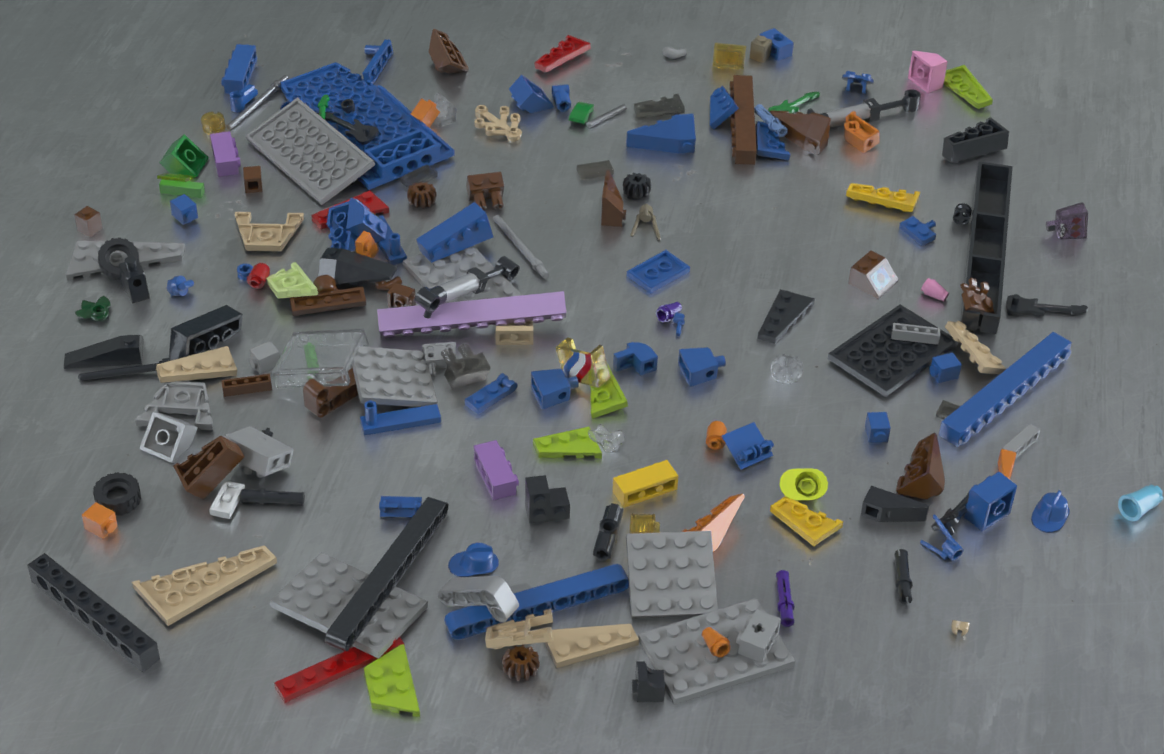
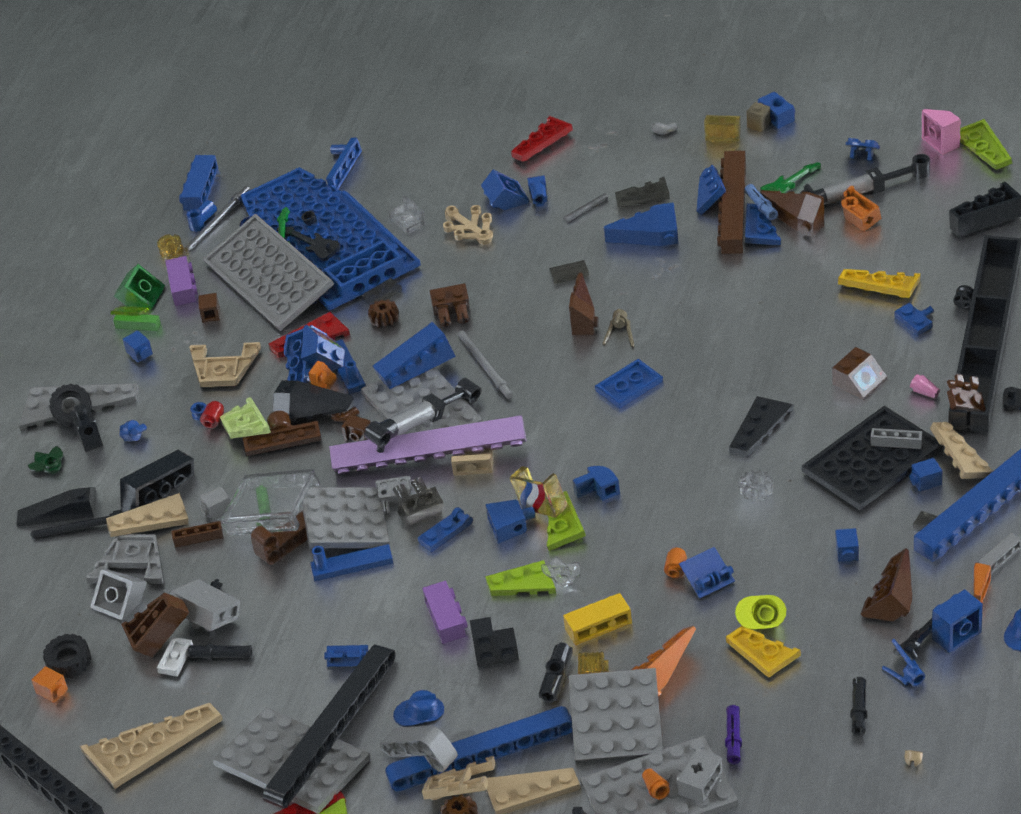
camera: 10 degrees right, 0 degrees up
brick [74,206,103,238] -> none
orange brick [411,98,440,128] -> none
reddish brown wedge [428,29,469,74] -> none
green slope [568,102,594,124] -> none
black gear [623,172,651,199] -> none
dark purple cone [656,302,682,323] -> none
blue hand [673,312,685,336] -> none
blue torso [678,347,726,387] -> none
black slope [861,485,930,522] -> none

